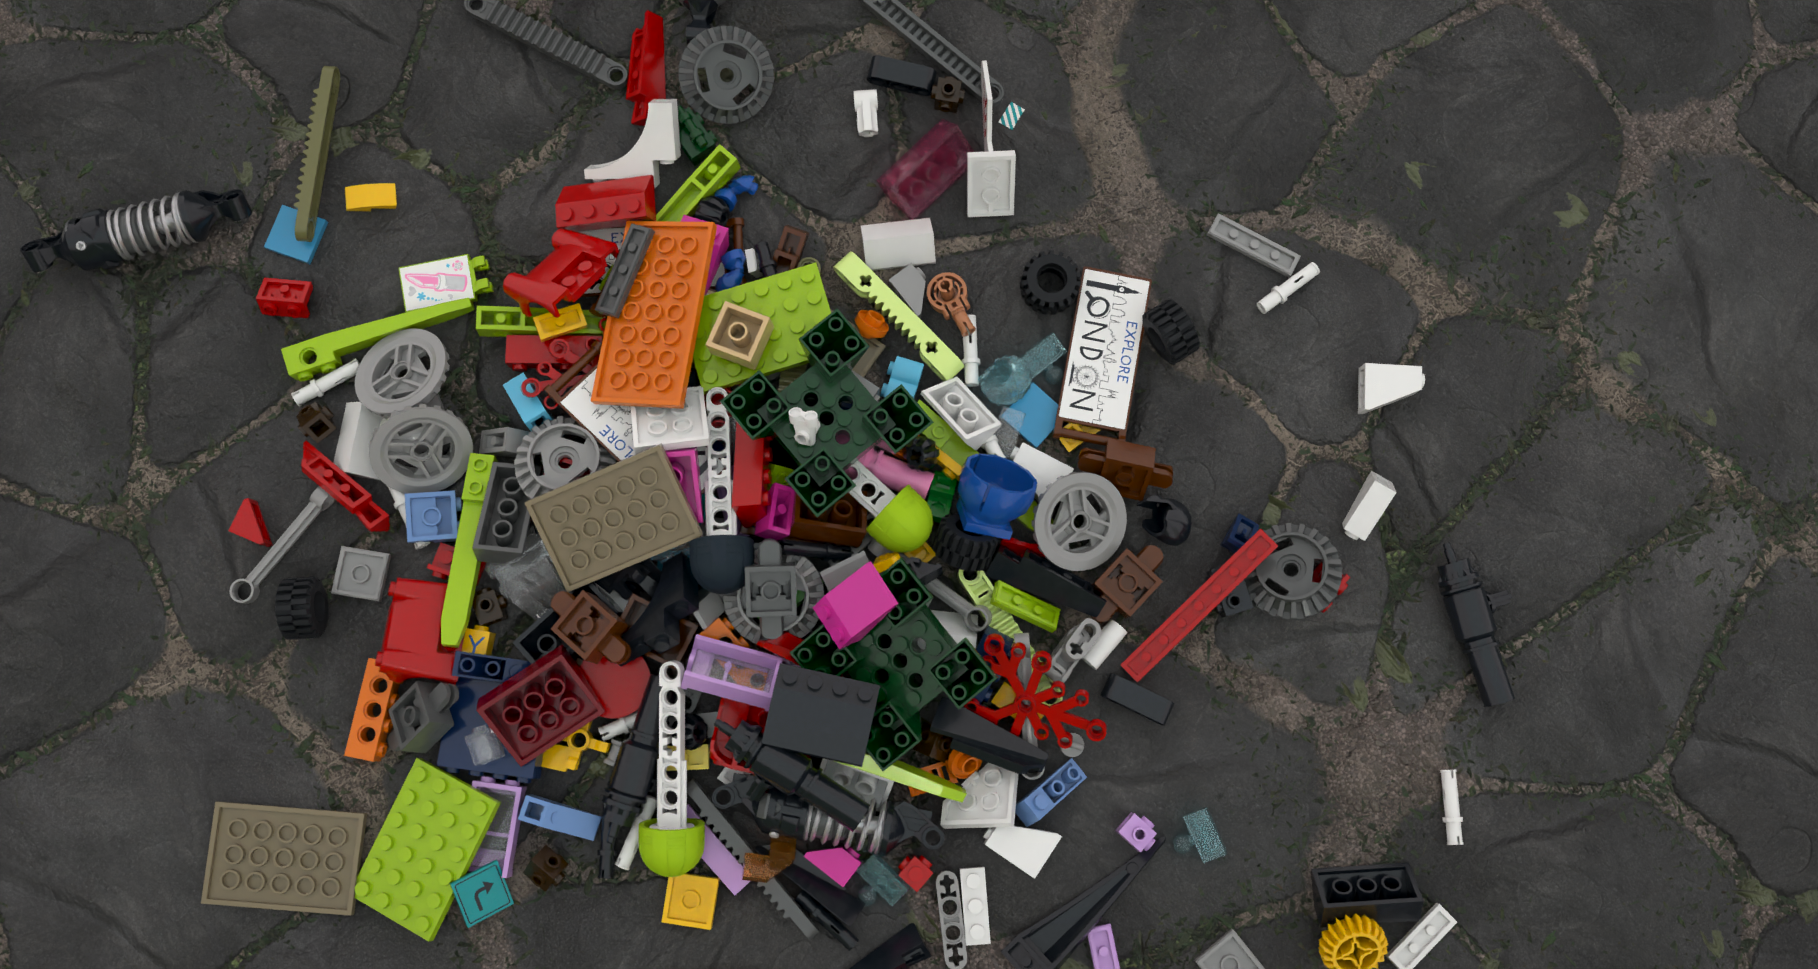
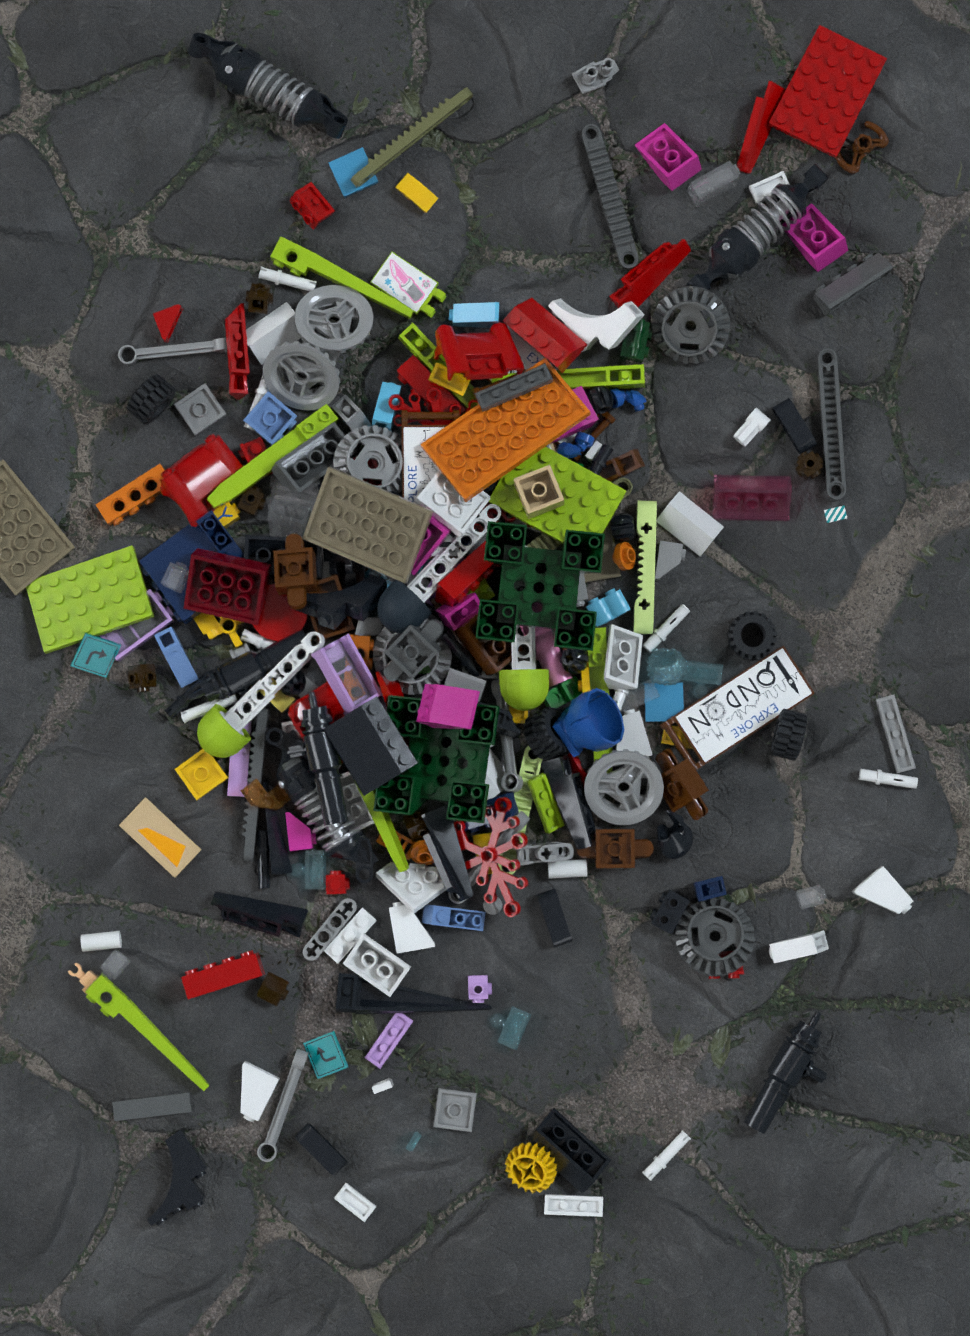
camera: 55 degrees right, 5 degrees up
dark grey brick [388,681,459,753] -> none
white plate [788,407,820,446] -> none
yellow tile [873,552,901,573] -> none
nougat pin [927,272,976,337] -> none
white piece [967,60,1016,217] -> none
red plate [1120,528,1278,683] -> none
none -> white slope [343,933,411,997]
none -> medium azure slope [449,302,499,328]
none -> black piece [611,513,636,542]
none -> clear brick [795,885,826,909]

